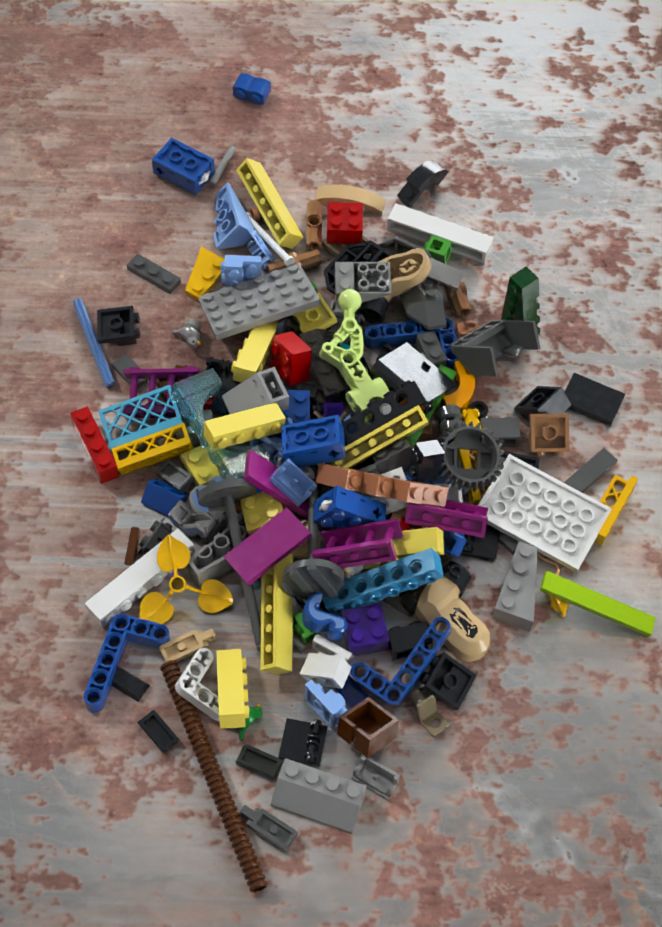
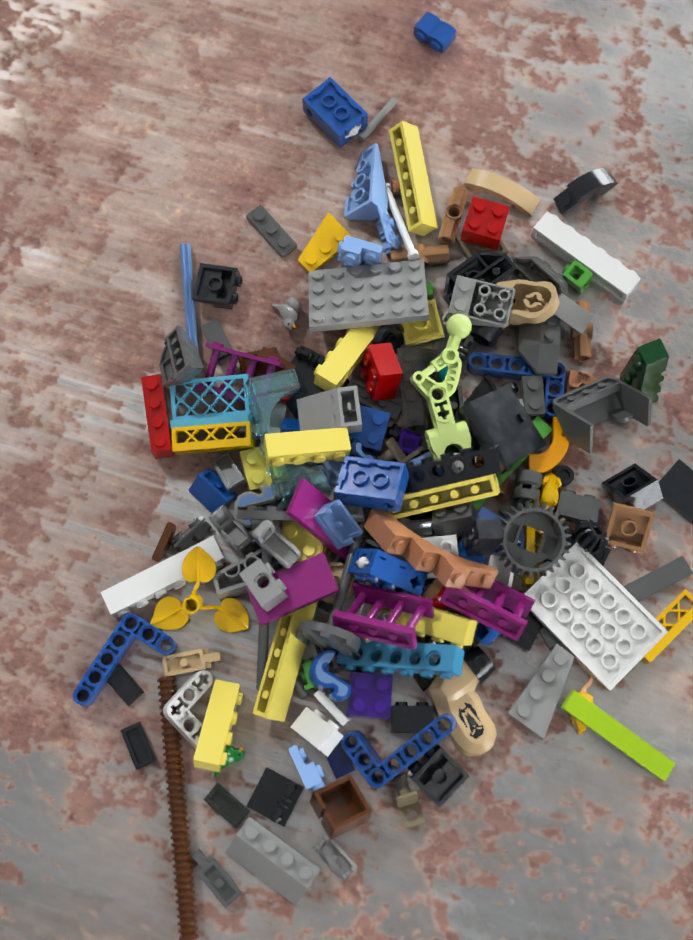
camera: 20 degrees right, 15 degrees up
none -> dark grey wedge [159,325,203,388]
none -> light grey brick [239,558,288,612]
none -> light grey animal [252,519,301,568]
none -> black gear [573,519,609,555]

